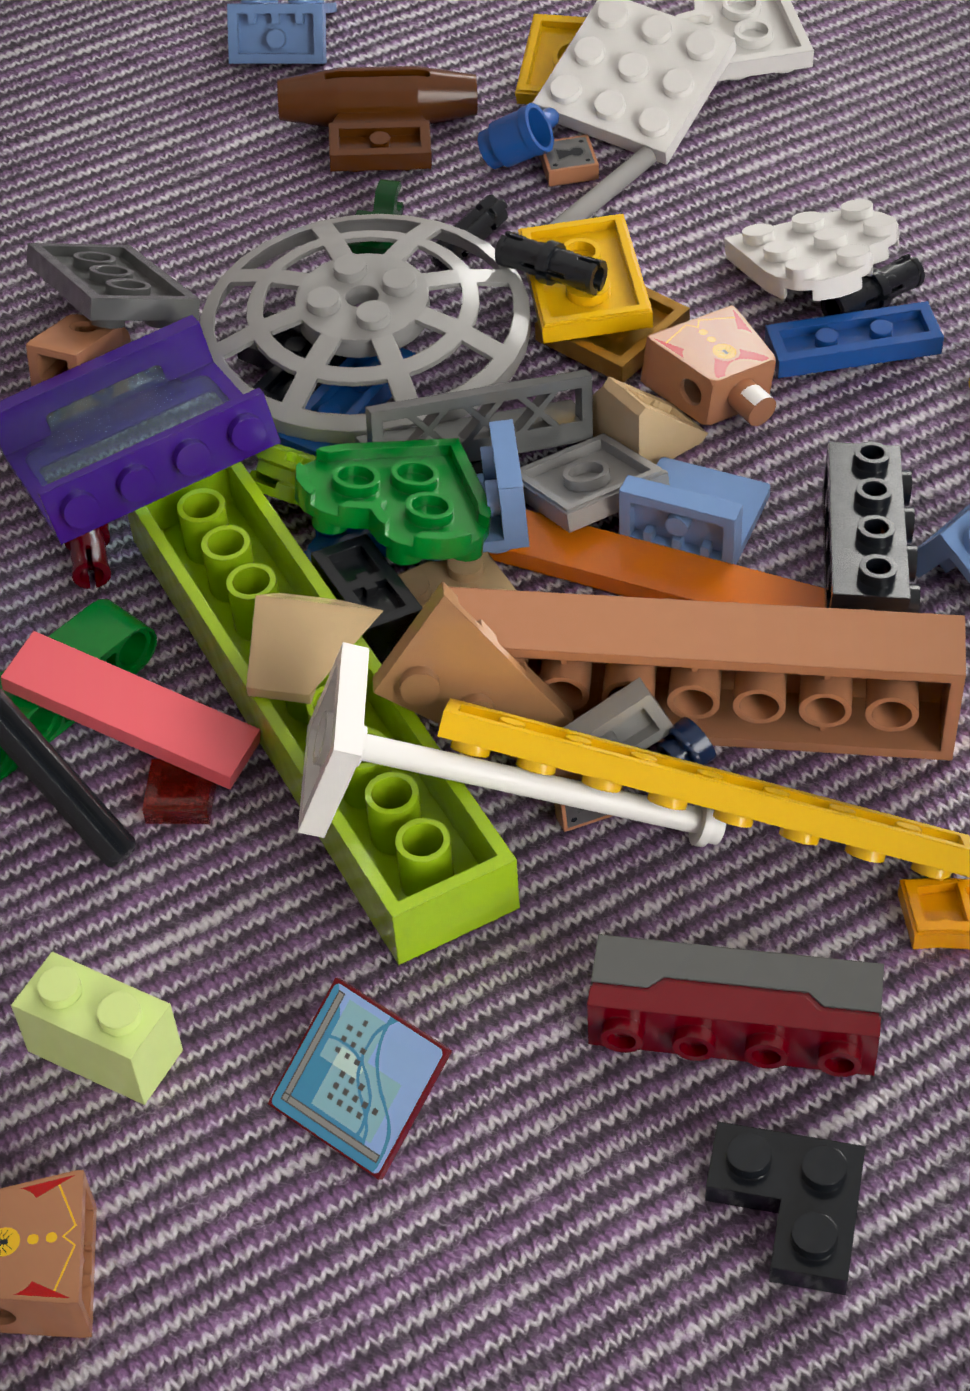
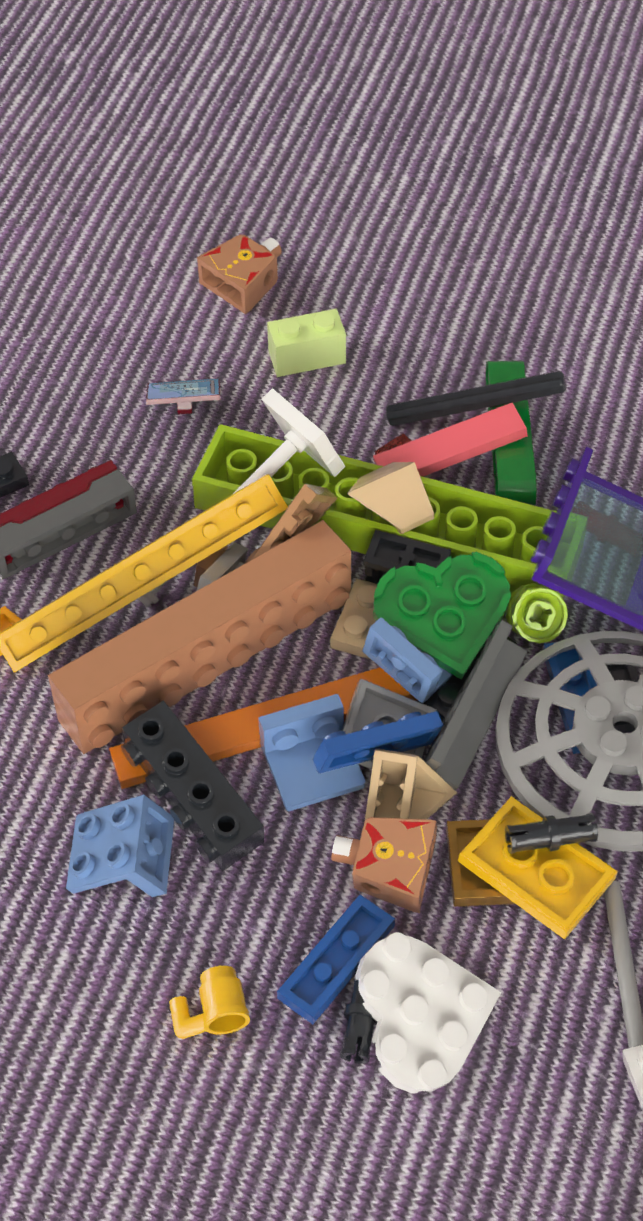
camera: 135 degrees right, 5 degrees up
none -> blue plate [313,711,443,774]

